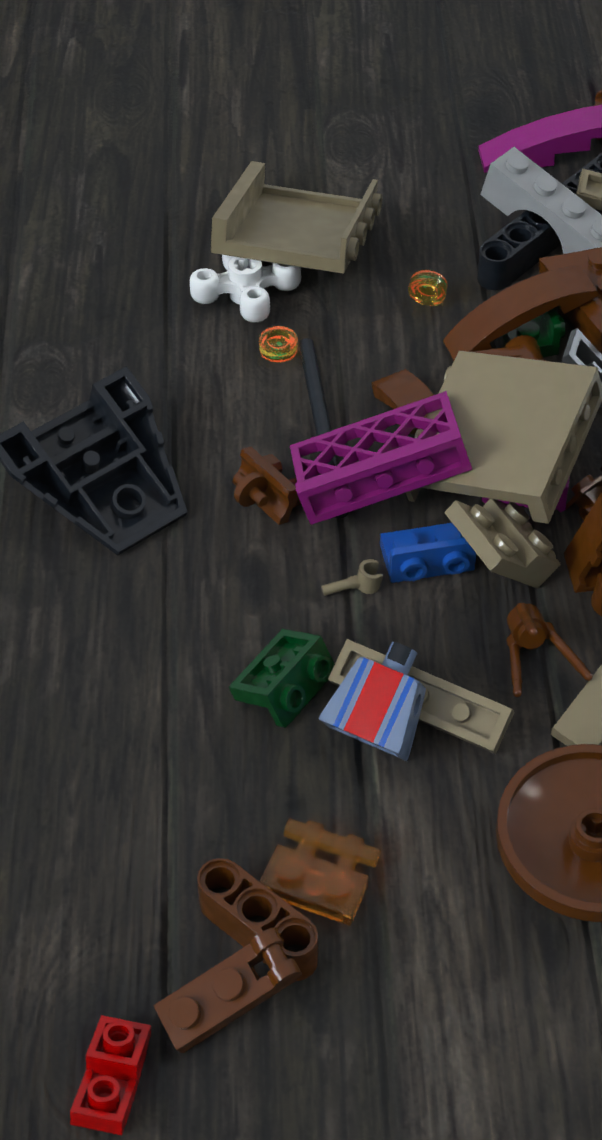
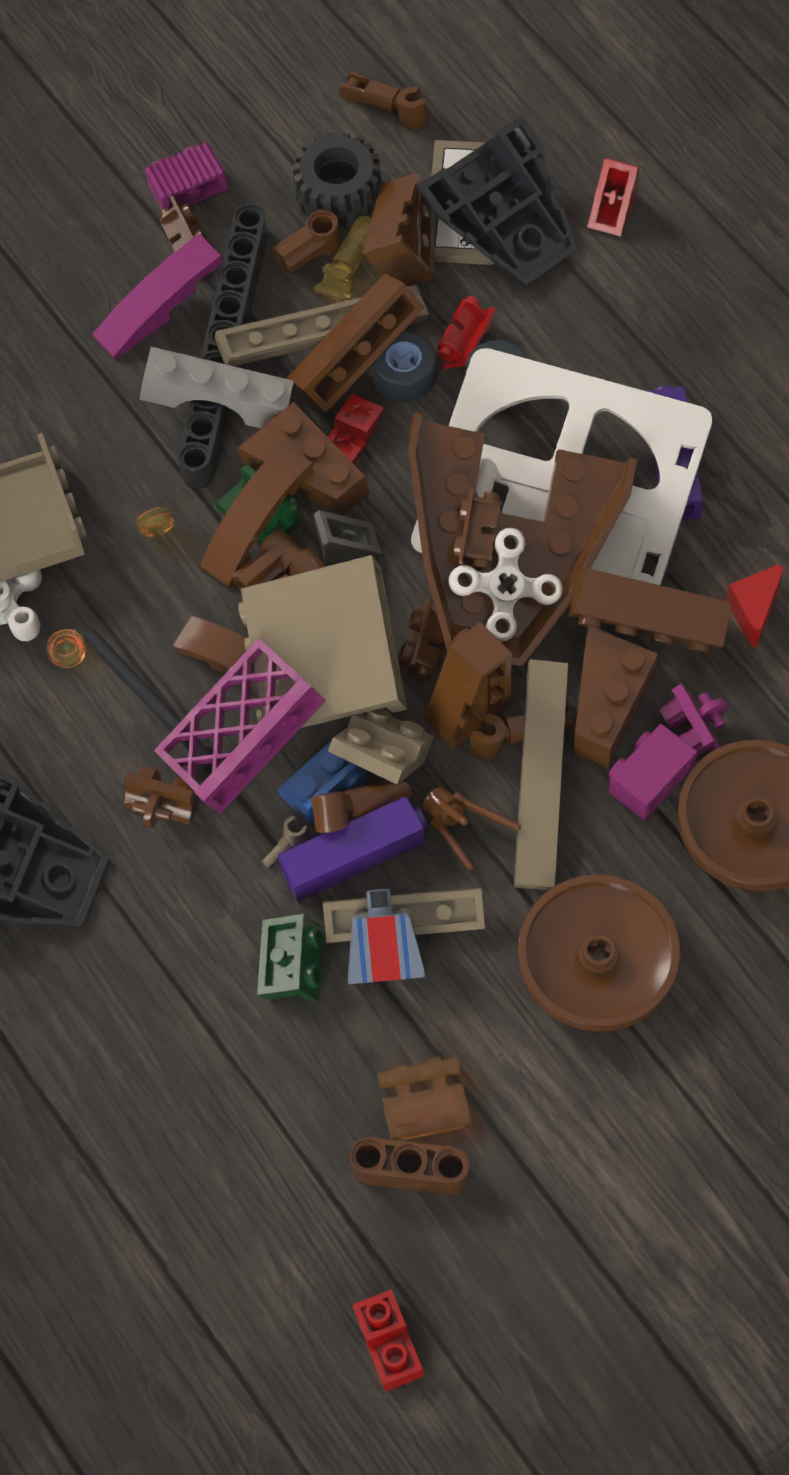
camera: 30 degrees left, 15 degrees up
reddish brown plate [153,928,302,1053] -> none
none -> dark purple brick [278,797,427,902]
none -> reddish brown piece [311,780,411,833]

